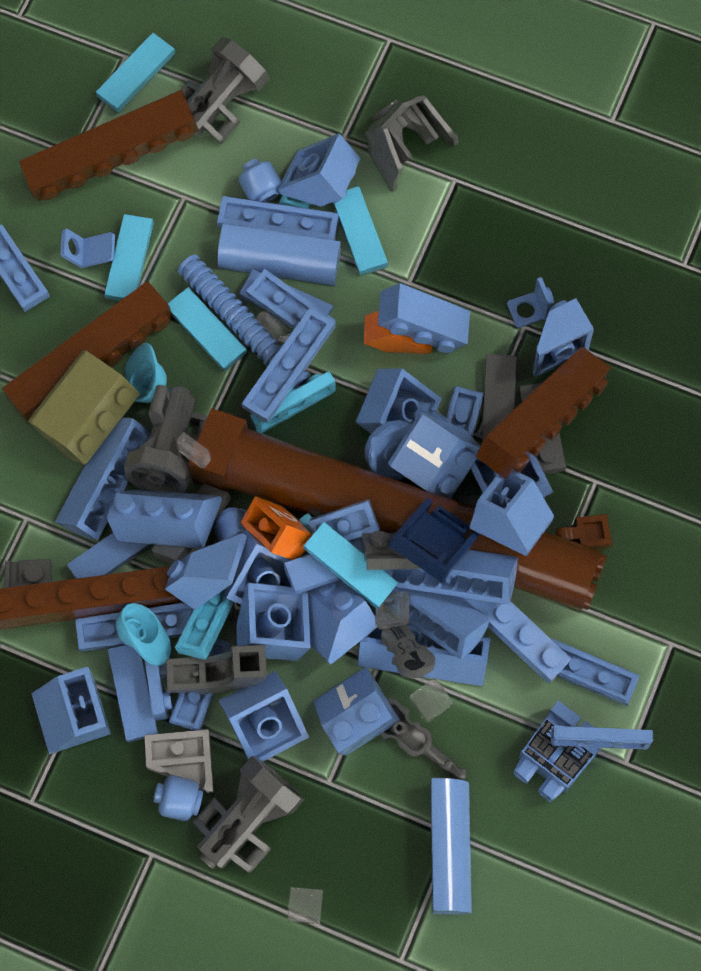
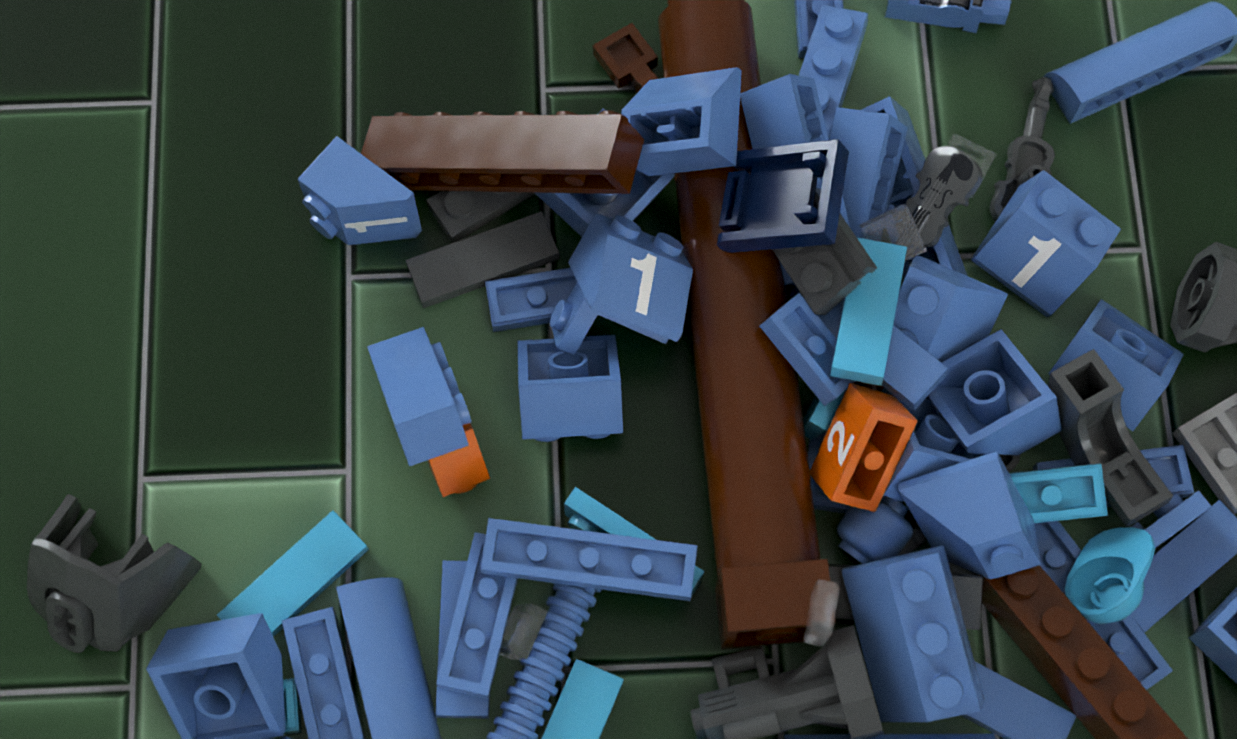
camera: 120 degrees left, 0 degrees up
medium blue tile [365,420,411,480] -> none
medium blue bracket [507,277,554,328] -> none

